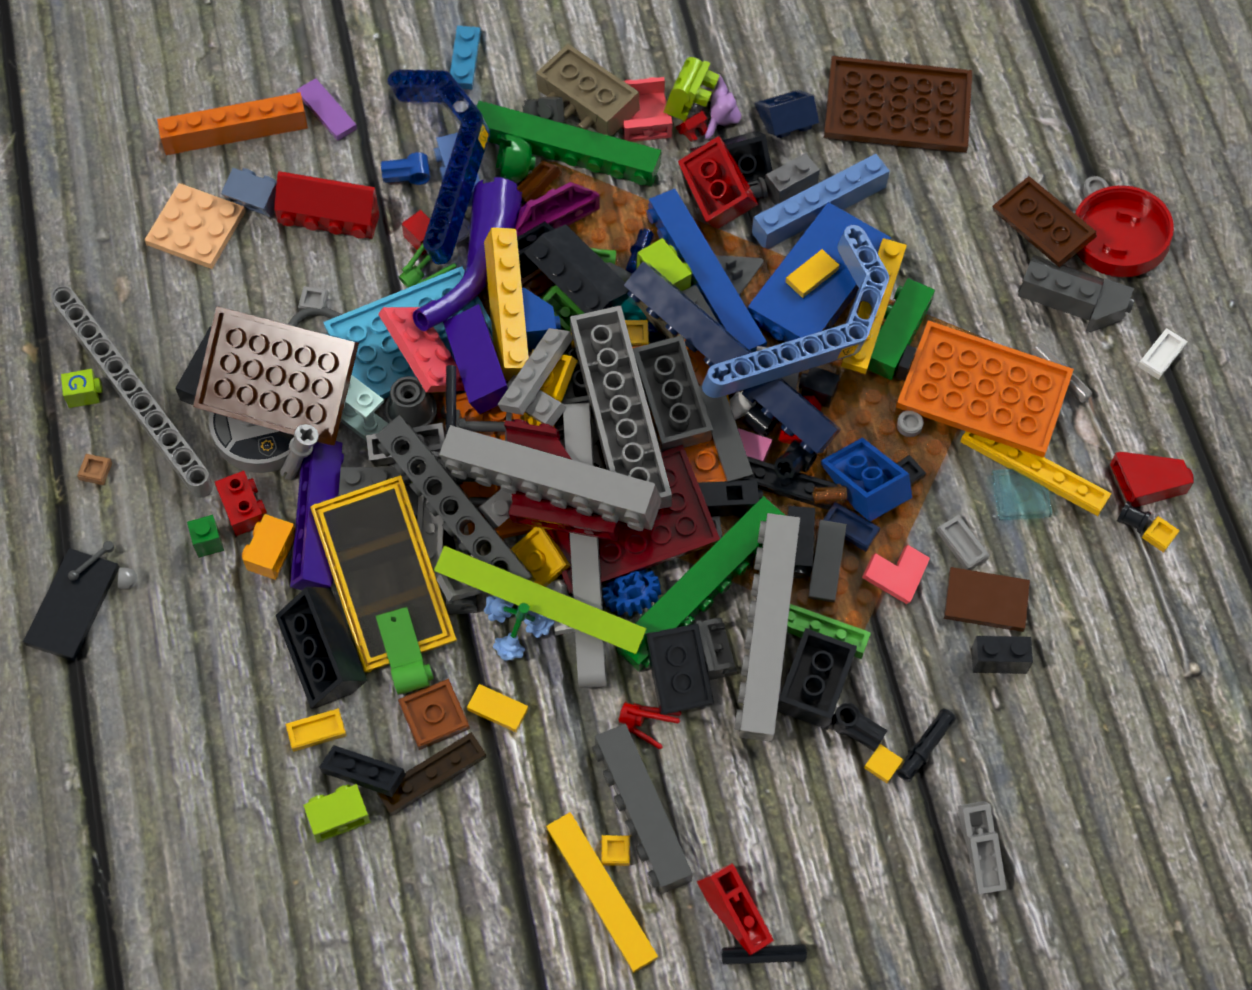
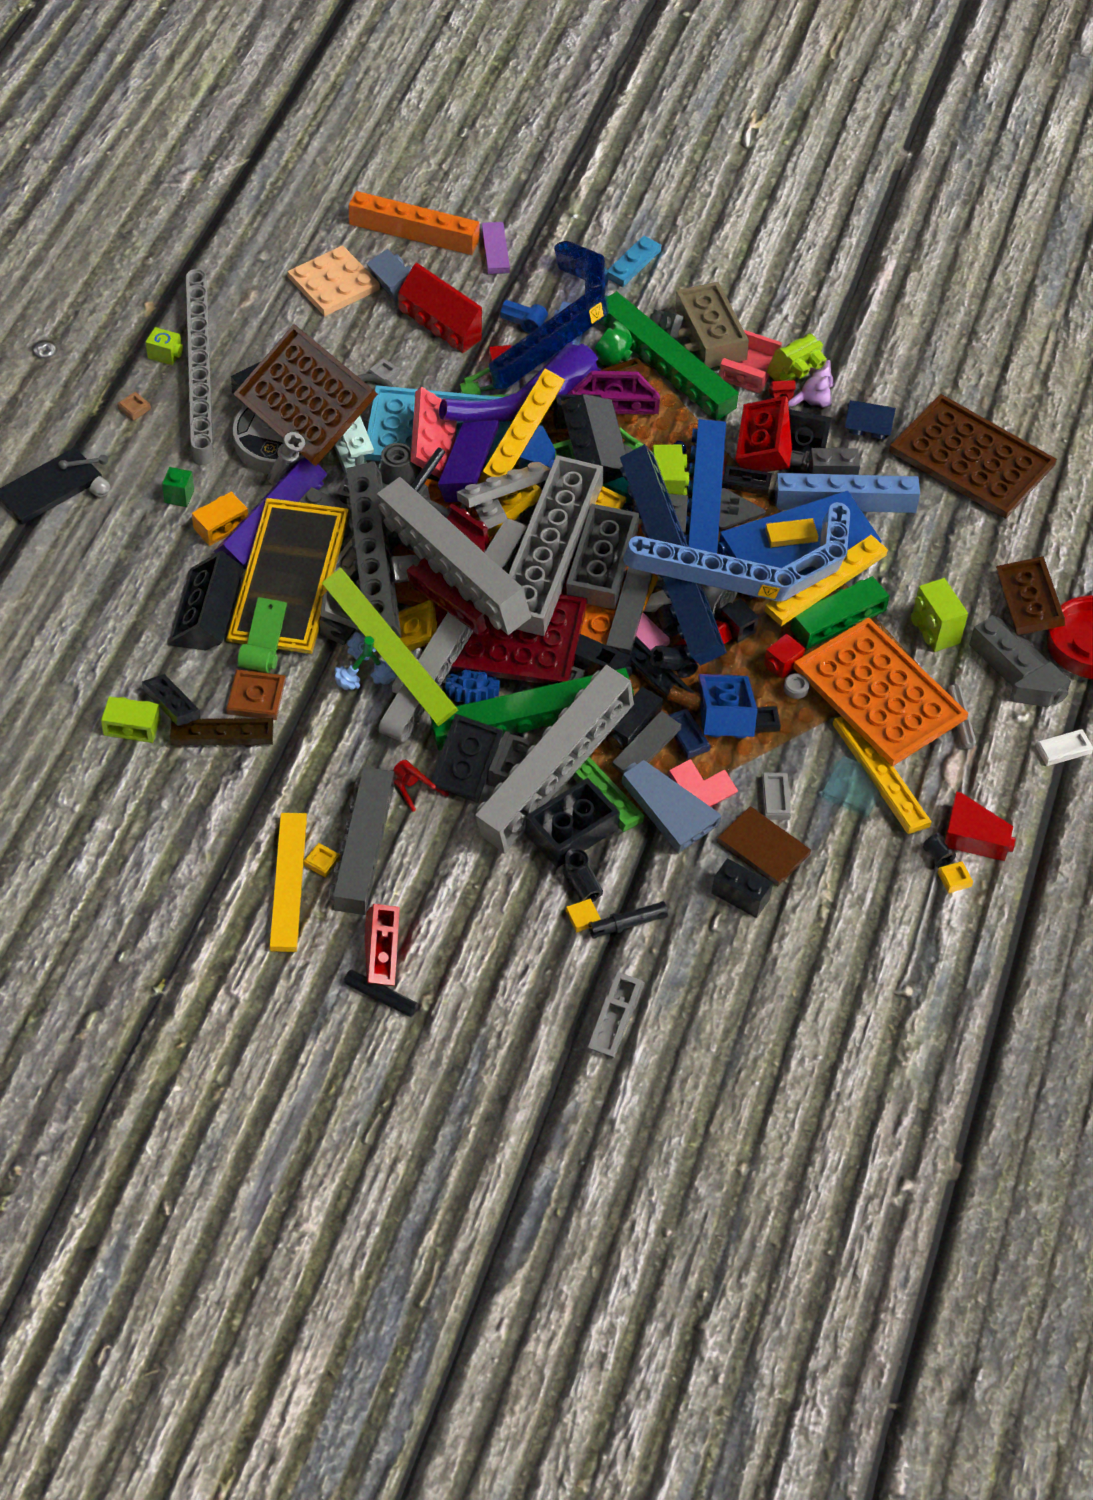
camera: 30 degrees right, 10 degrees down
red brick [215,471,267,536] -> none
yellow tile [285,708,347,752] -> none
yellow tile [467,684,528,732] -> none
black tile [896,345,917,381] -> none
none -> sand blue slope [622,760,722,854]
none -> black tile [722,465,772,496]
none -> red brick [764,634,805,679]
none -> lime brick [911,578,968,652]

